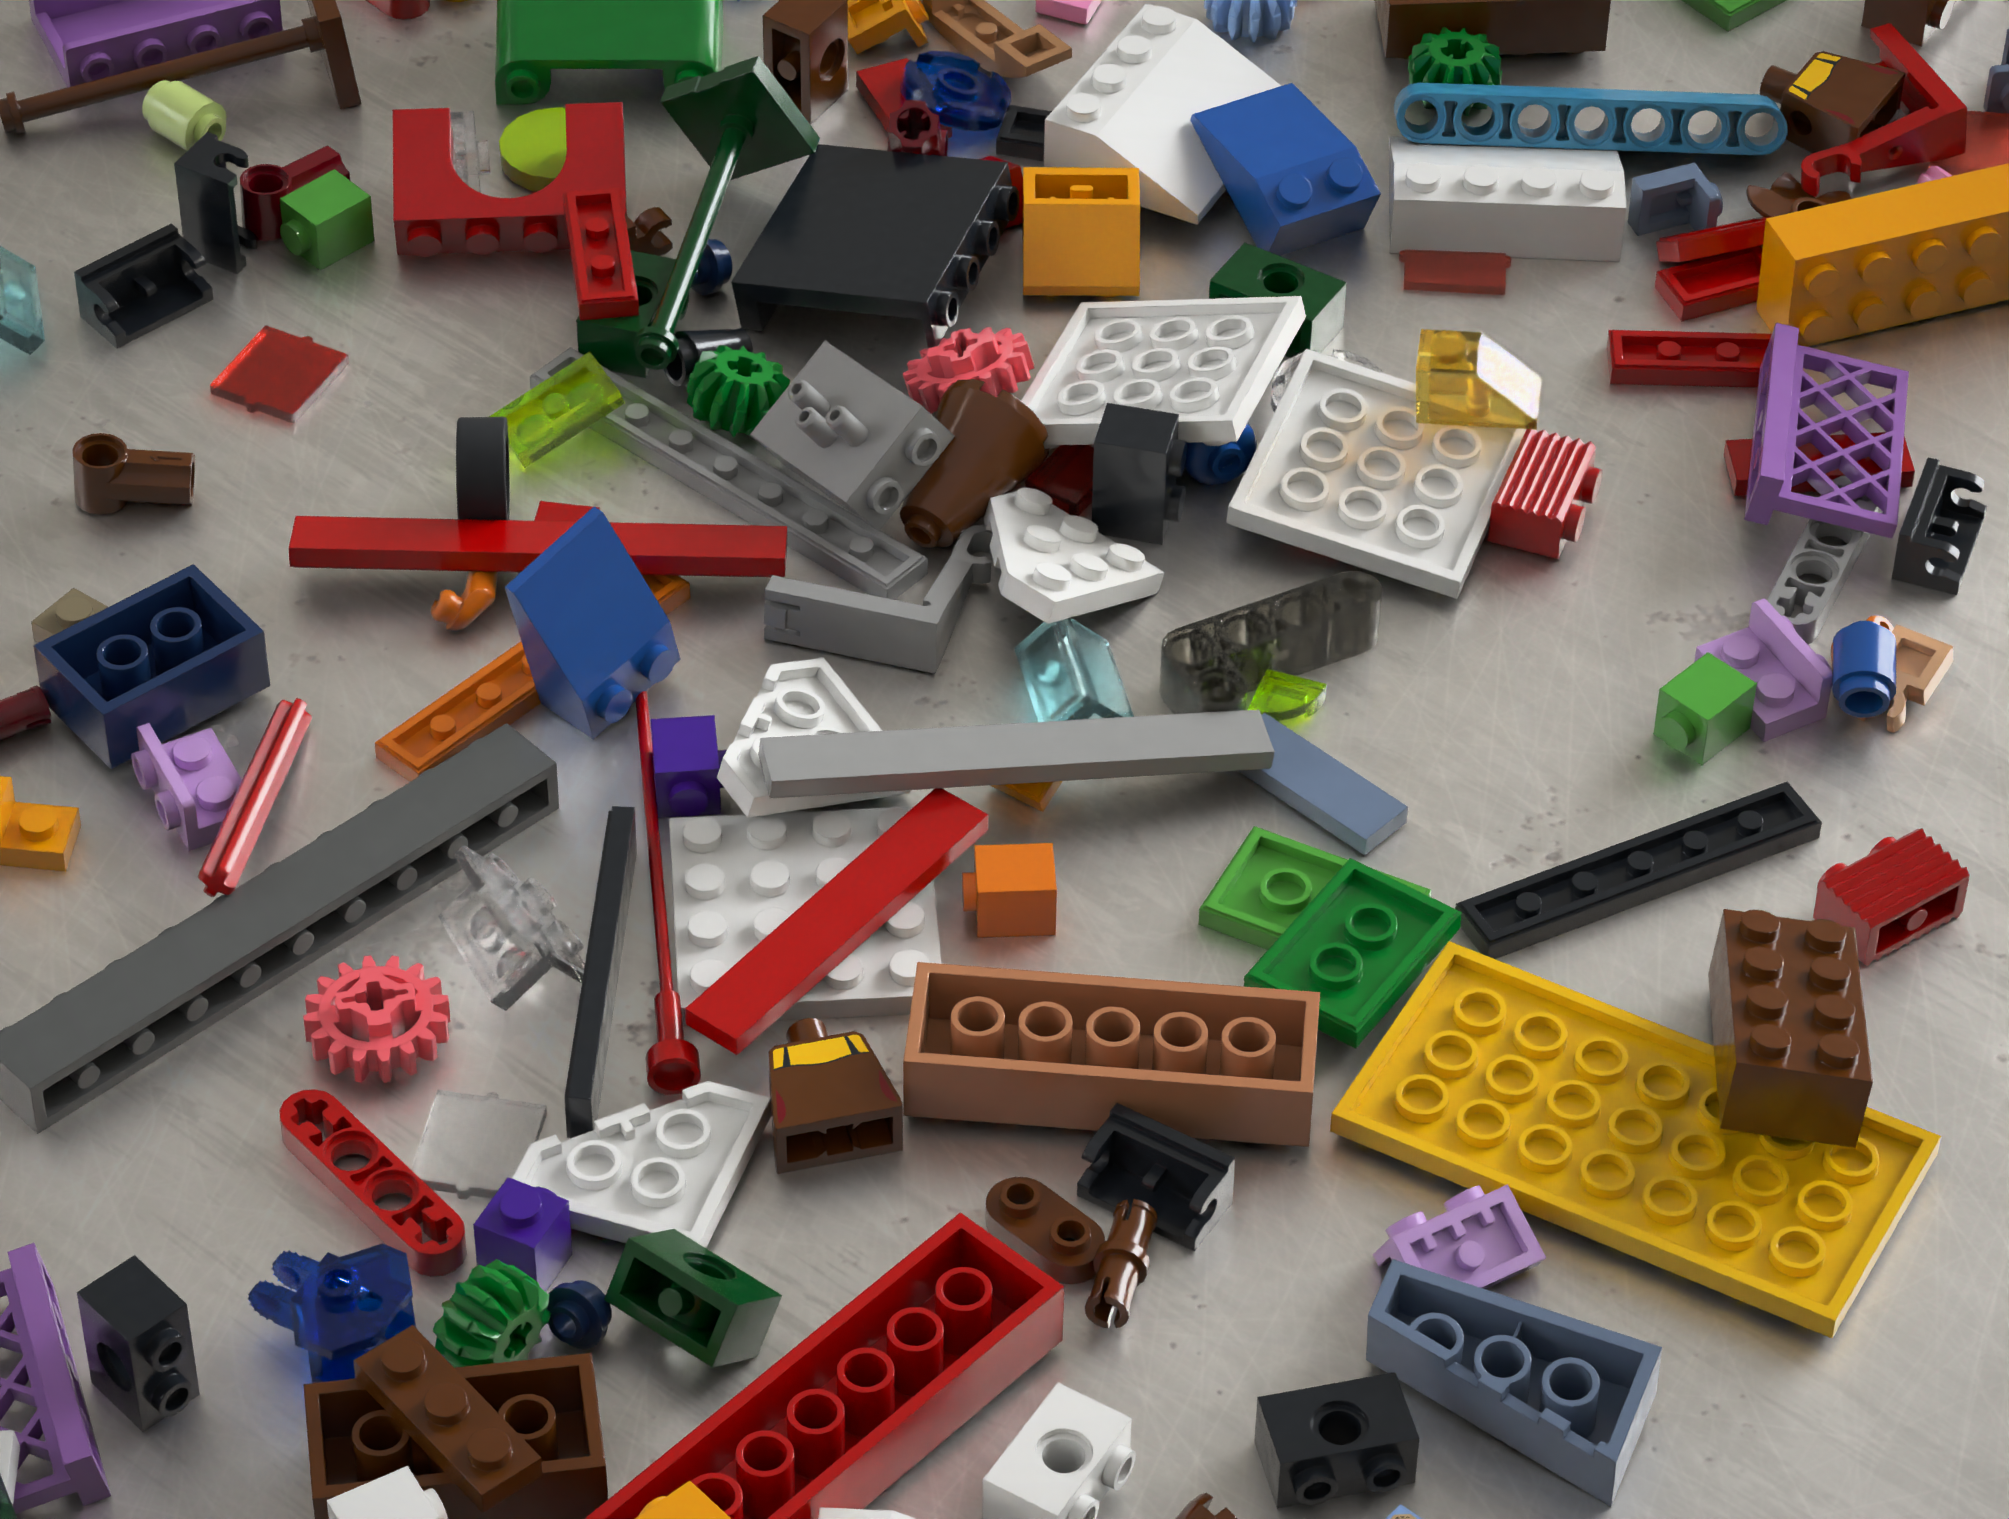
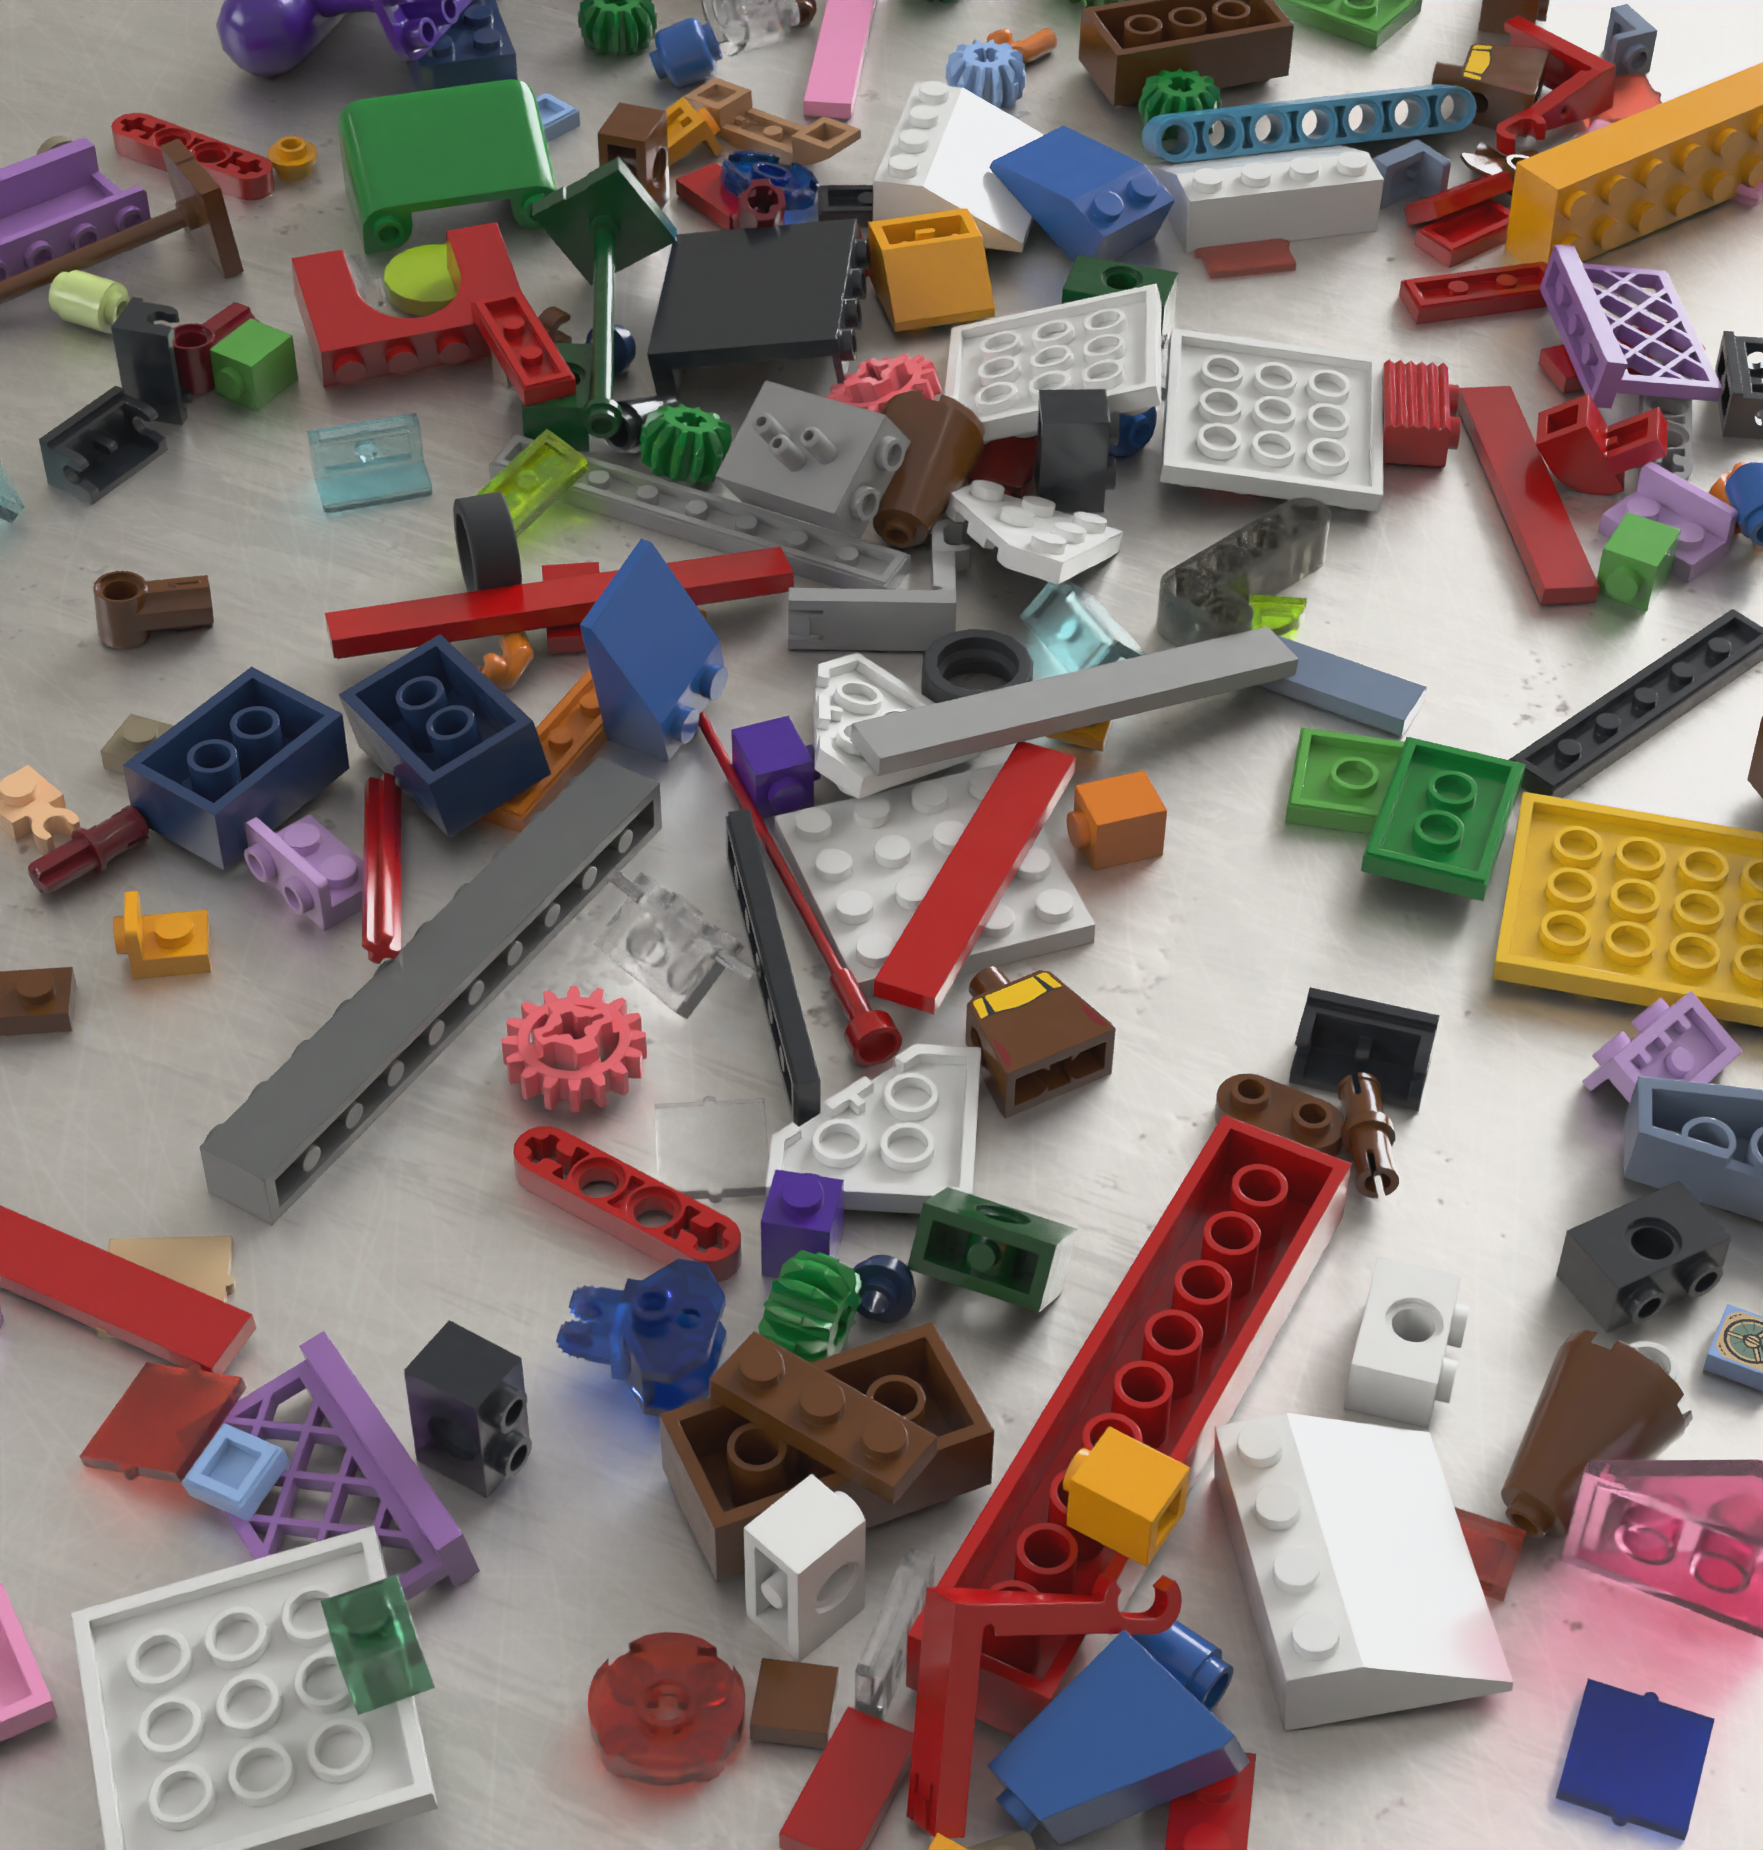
camera: 15 degrees left, 0 degrees up
clear red piece [210,325,349,424] -> none
nougat brick [903,962,1320,1147] -> none
clear yellow slope [1416,329,1541,430] -> none
none -> clear light blue panel [307,413,433,514]
none -> dark blue brick [339,634,551,837]
none -> black tyre [921,629,1034,703]
none -> red tile [1458,386,1600,605]
none -> red brick [1536,394,1668,495]

